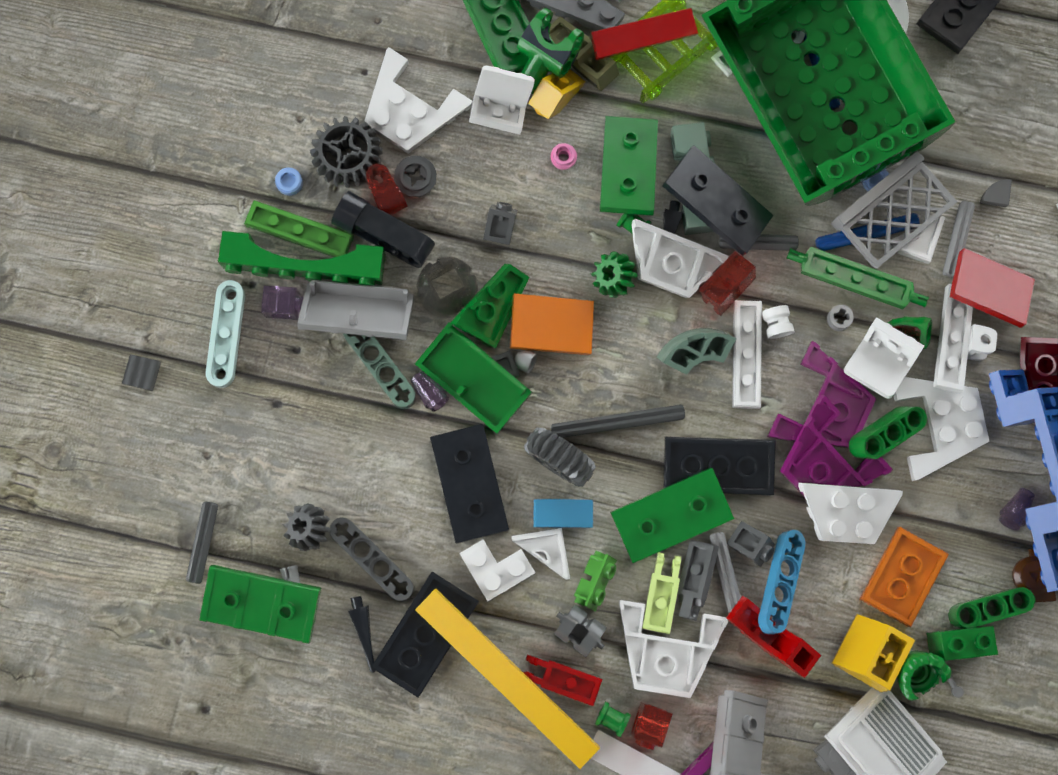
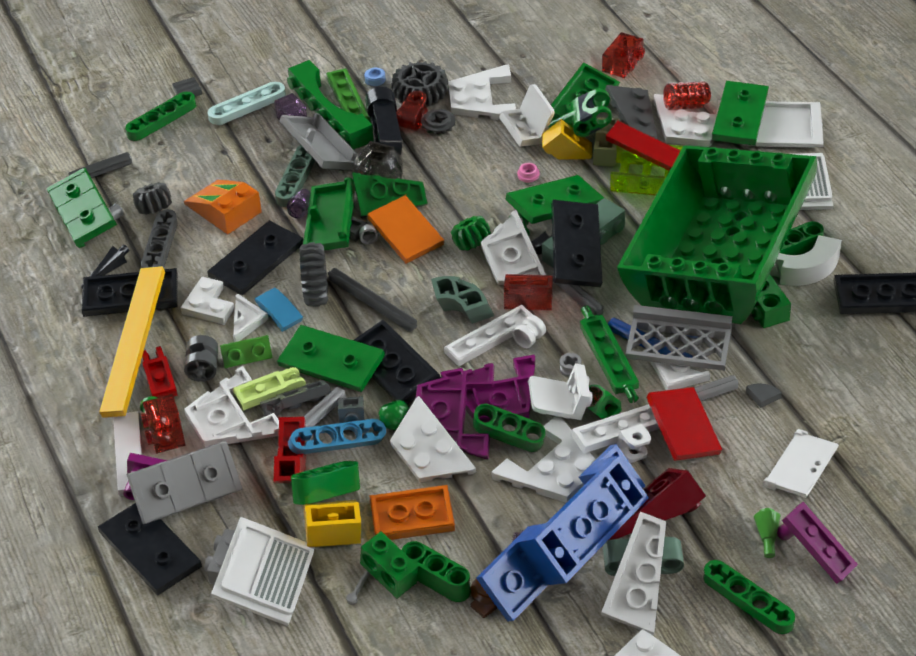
camera: 55 degrees right, 35 degrees down
dark grey bracket [483,202,518,245] -> none
green hair [897,650,951,701] -> none
none -> green beam [125,92,196,141]
none -> orange slope [184,179,262,235]
none -> green beam [291,461,360,505]
none -> green piece [378,400,409,431]

